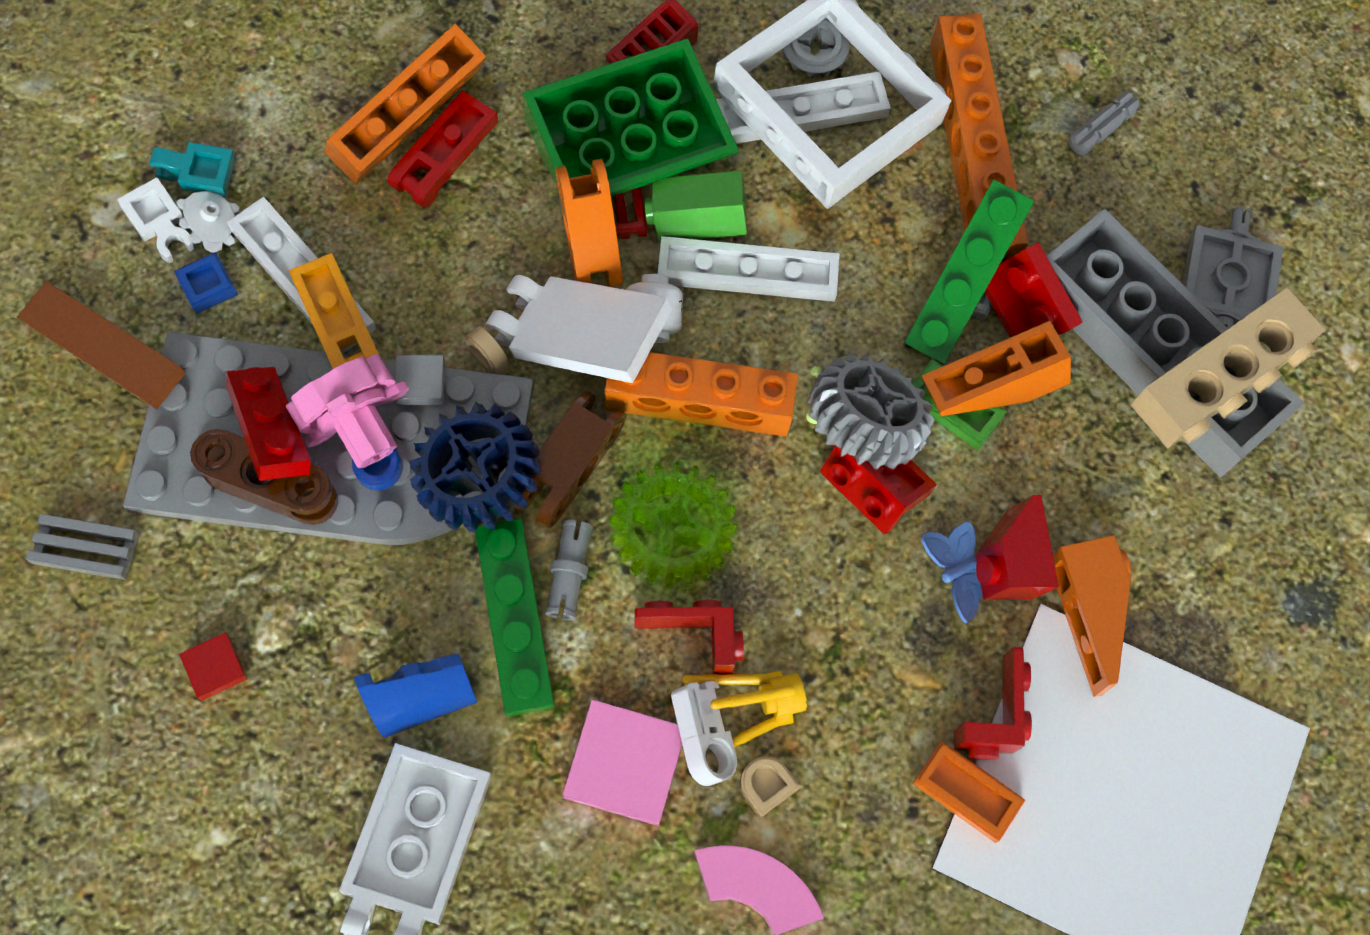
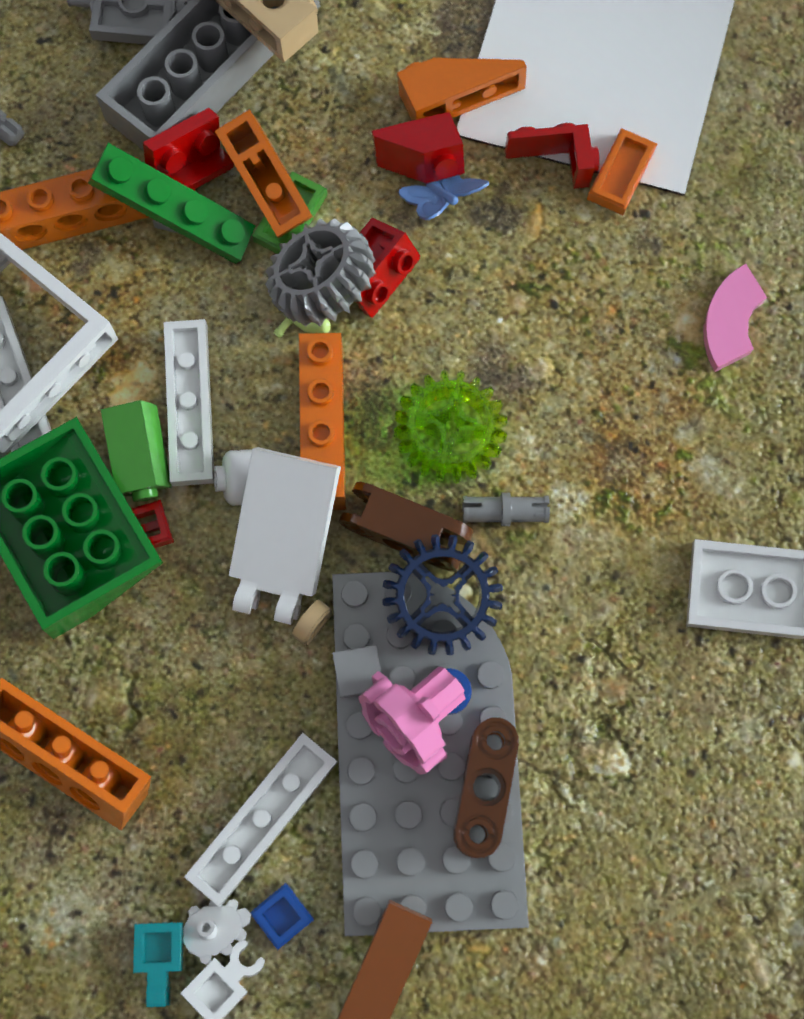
camera: 95 degrees left, 5 degrees up
light grey tile [26,514,140,580] -> none
red tile [179,632,248,701] -> none
red plate [226,367,311,481] -> none
light orange plate [288,253,379,369] -> none
blue slope [354,653,477,738] -> none
red plate [387,90,498,208] -> none
green plate [475,518,555,717] -> none
orange piece [555,158,623,287] -> none
bright pink tile [562,700,682,826] -> none
red bracket [634,600,744,674] -> none
white piece [671,681,737,786] -> none
yellow plant [682,671,807,748] -> none
tan tile [740,756,801,819] -> none

